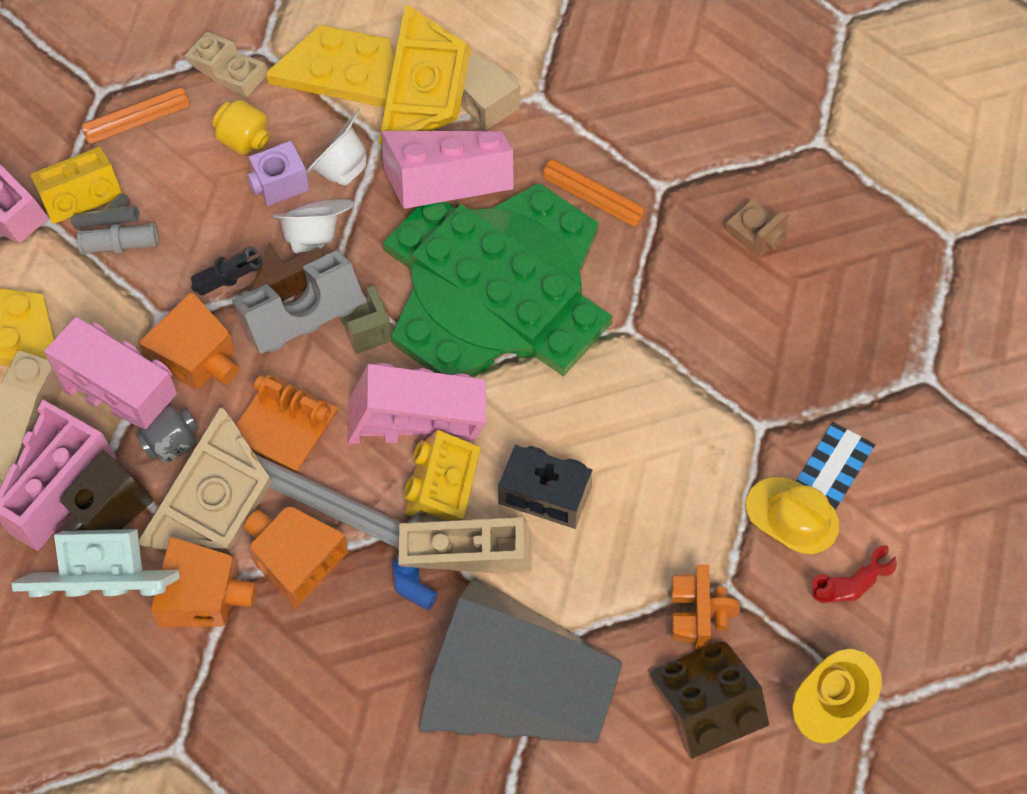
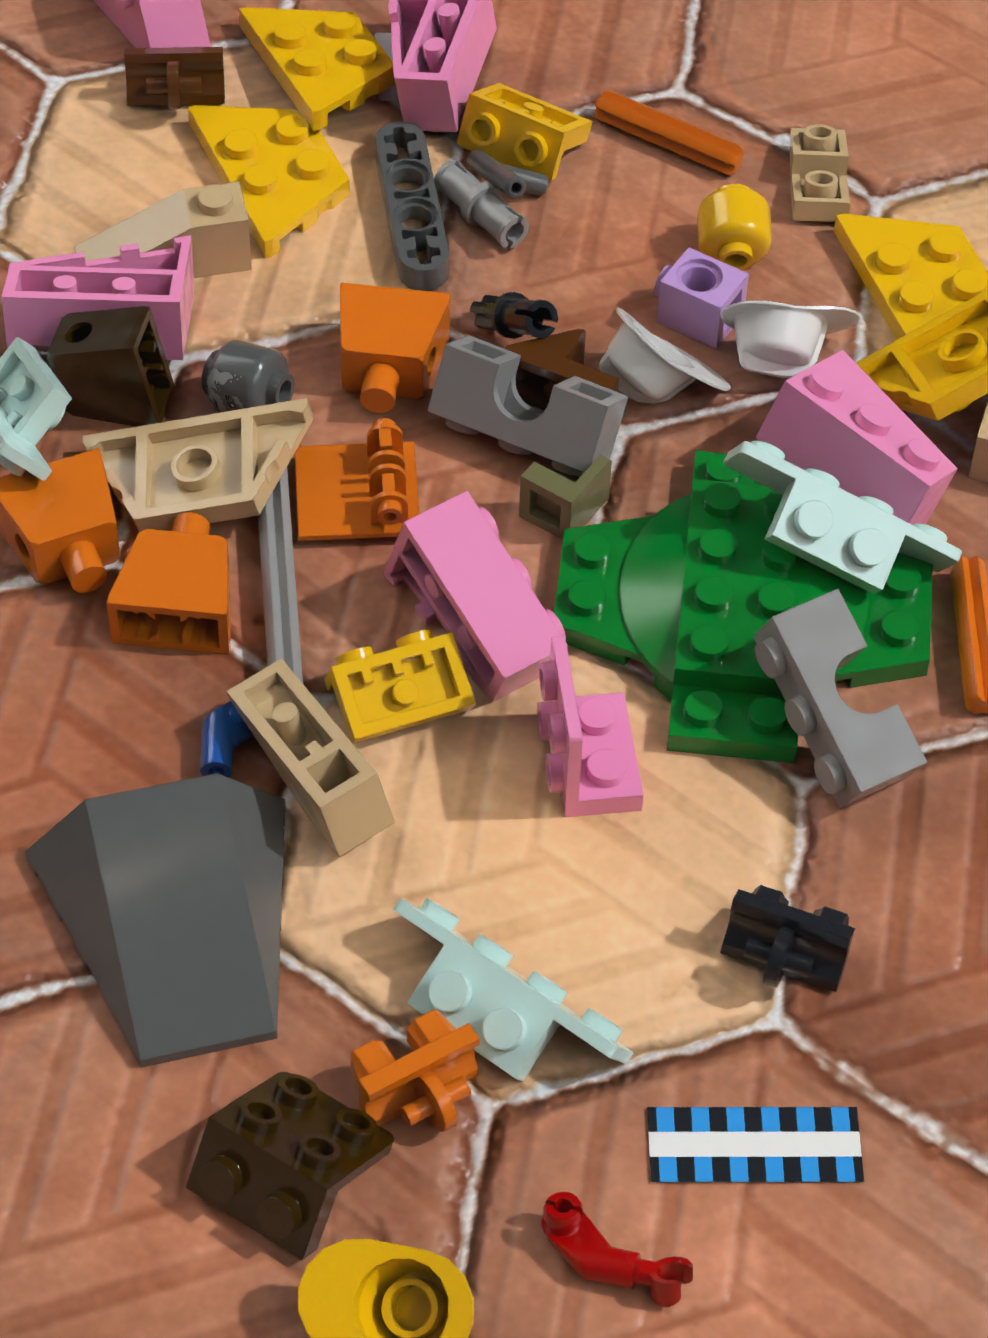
camera: 55 degrees right, 10 degrees down
bright pink wedge [44,317,177,429] -> none
black brick [498,445,593,529] -> none
yellow piece [746,477,839,555] -> none
none -> dark grey beam [376,121,449,291]
none -> light aqua bracket [393,897,634,1081]
none -> bright pink bracket [537,636,644,818]
none -> black hips [720,885,855,992]
none -> light aqua bracket [723,441,962,594]
none -> light grey arch [753,589,927,808]

